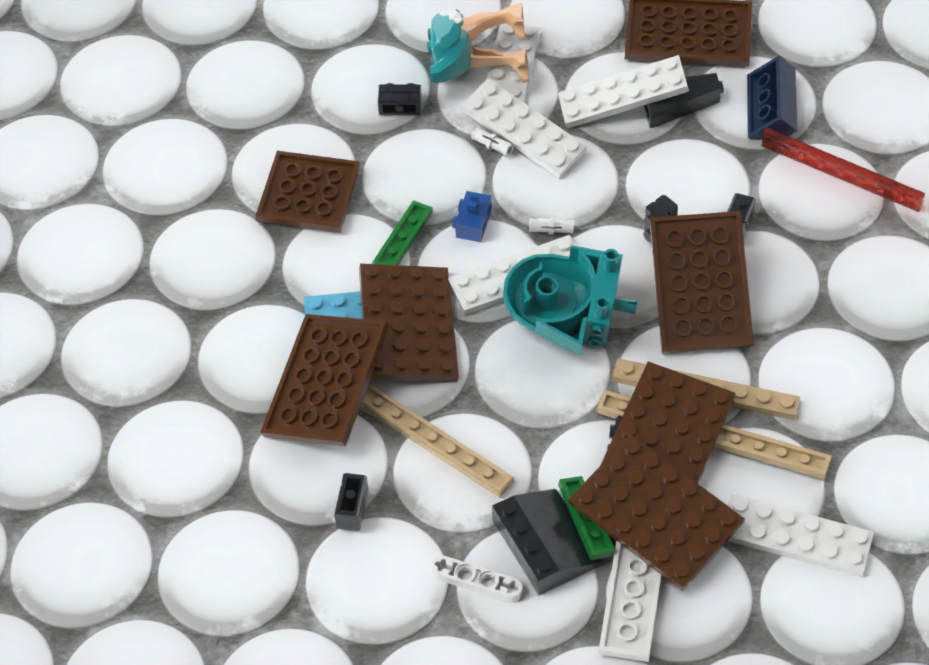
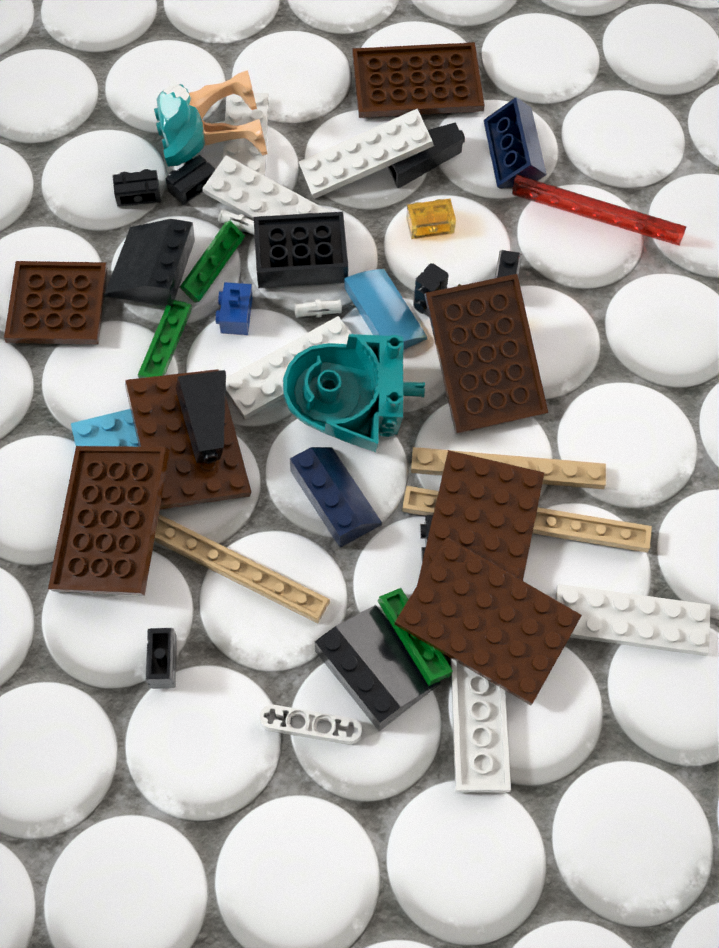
camera: 15 degrees left, 10 degrees up
none -> black slope [105,219,195,307]
none -> black brick [165,155,215,205]
none -> black slope [176,370,226,464]
none -> green plate [179,220,245,303]
none -> black slope [253,211,348,288]
none -> dark blue slope [290,447,382,548]
none -> dark azure slope [344,269,427,350]
none -> clear yellow brick [406,198,456,239]

